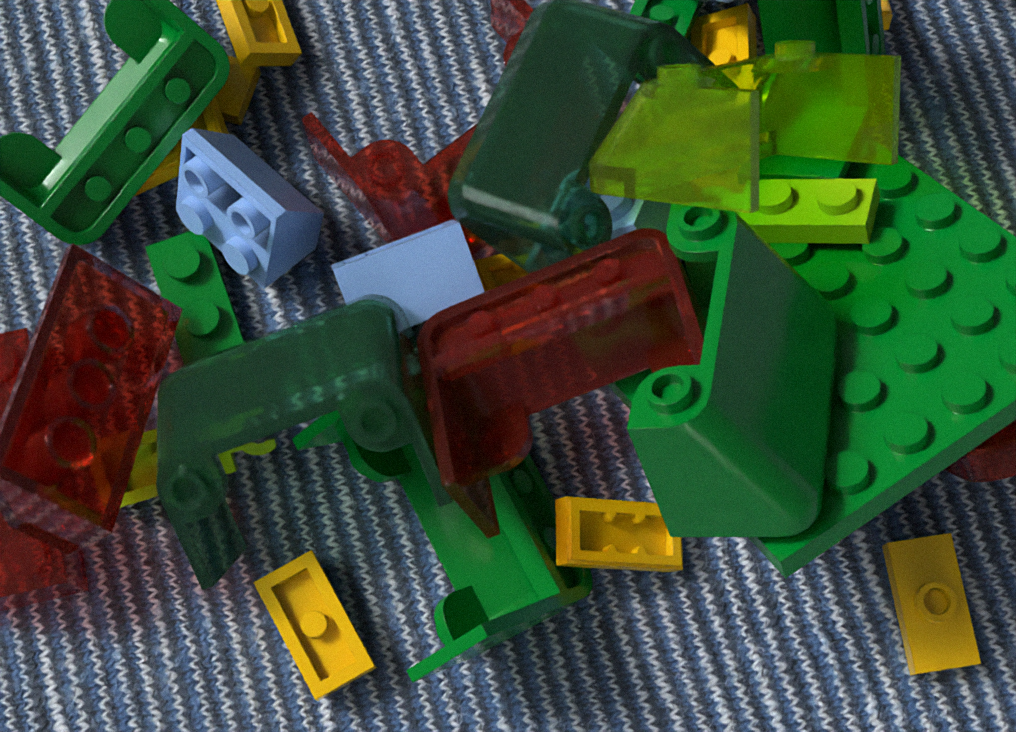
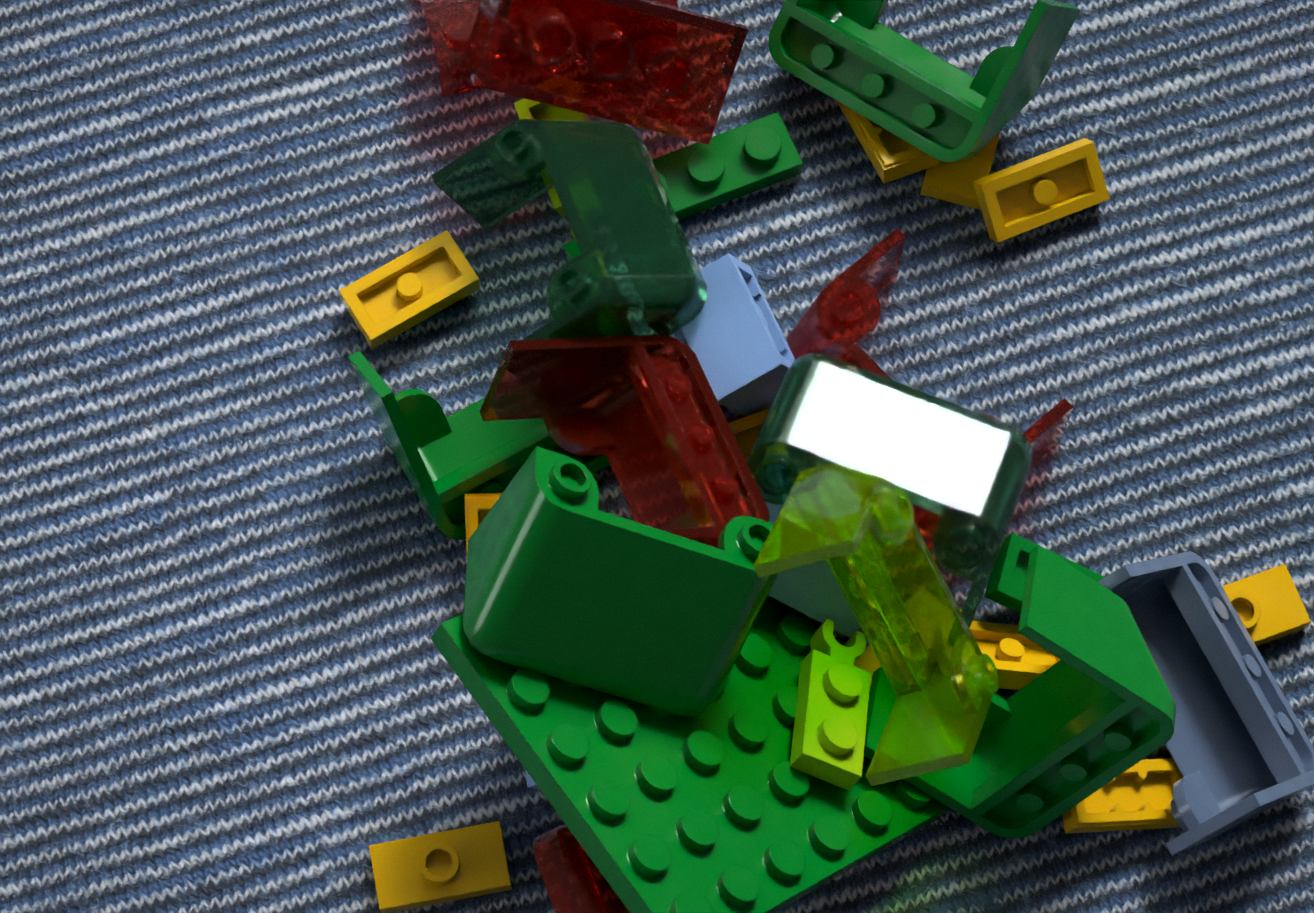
camera: 85 degrees right, 5 degrees down
light blue slope [176,128,324,289] -> none

